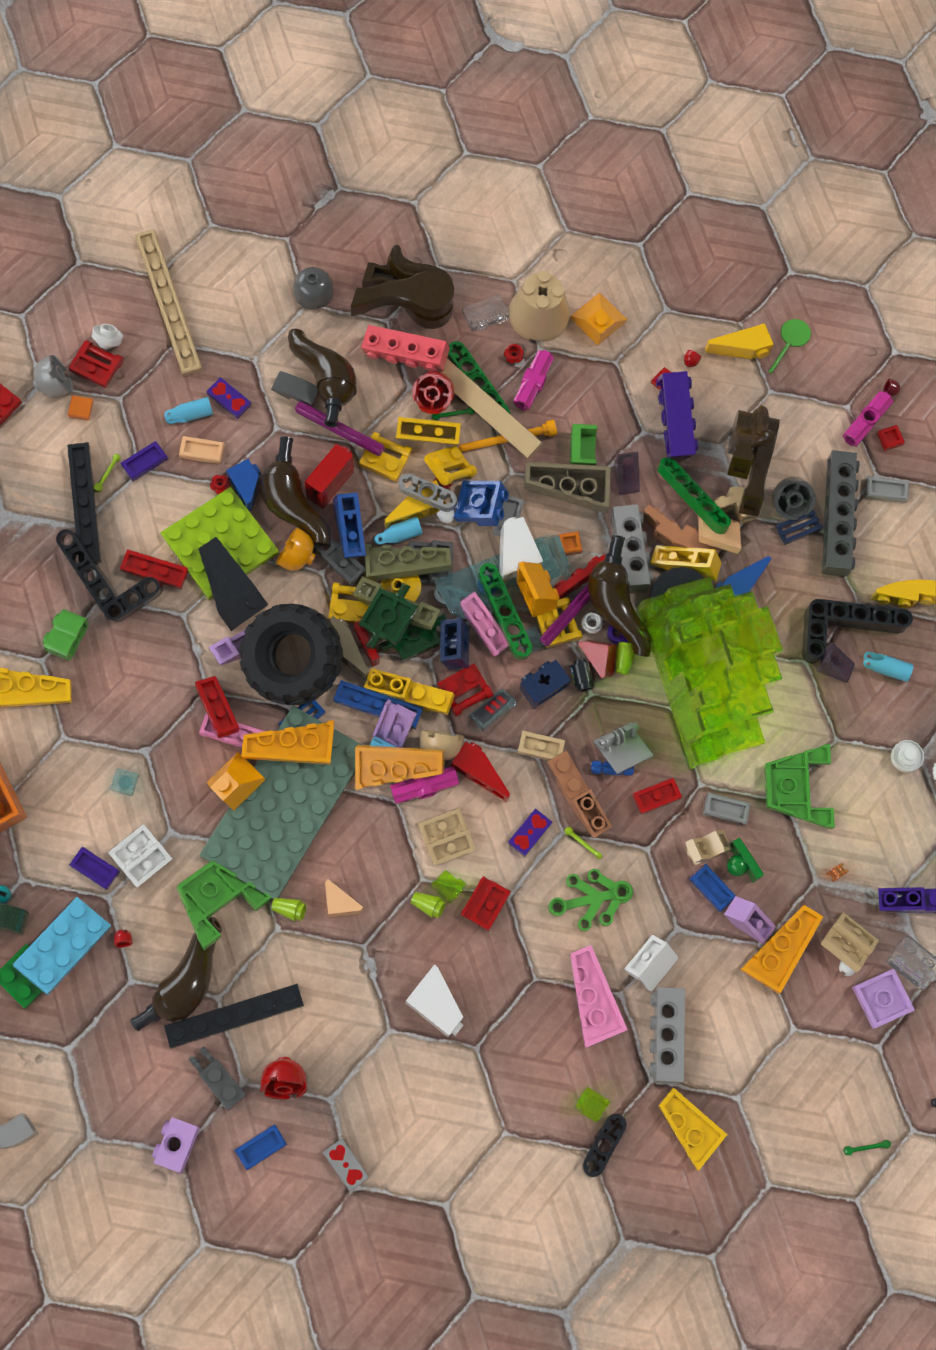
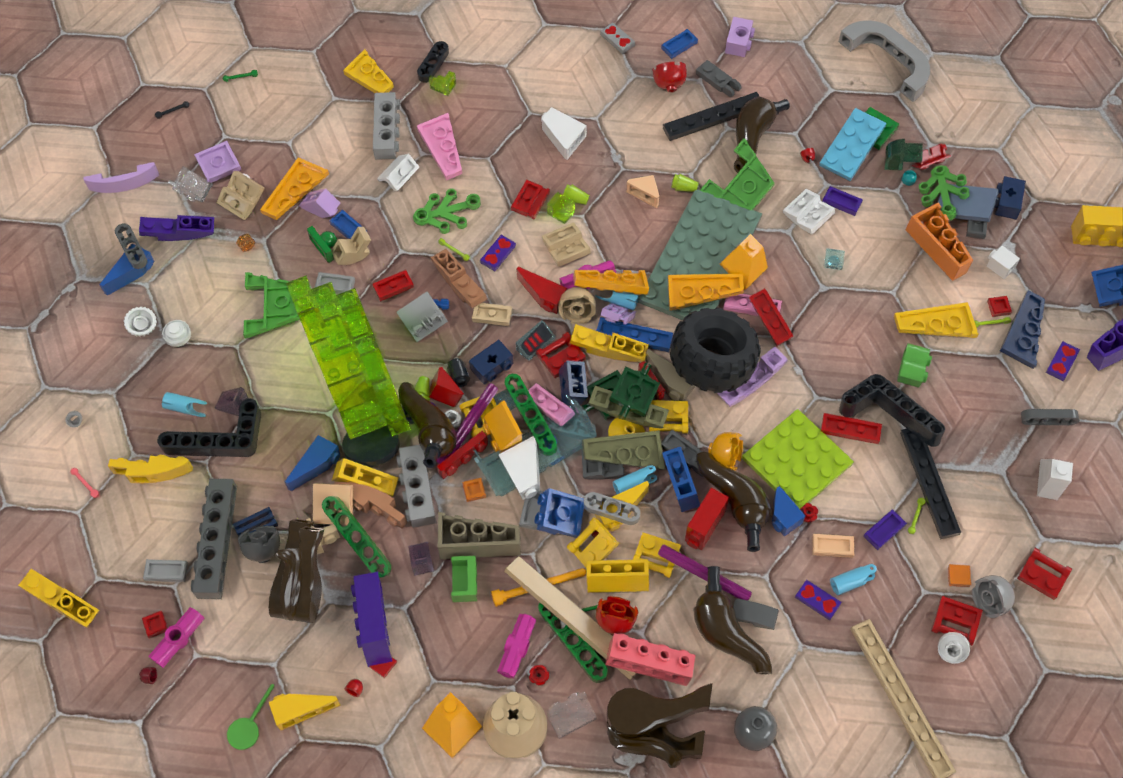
camera: 175 degrees left, 10 degrees down
black wedge [198,537,268,631] -> none

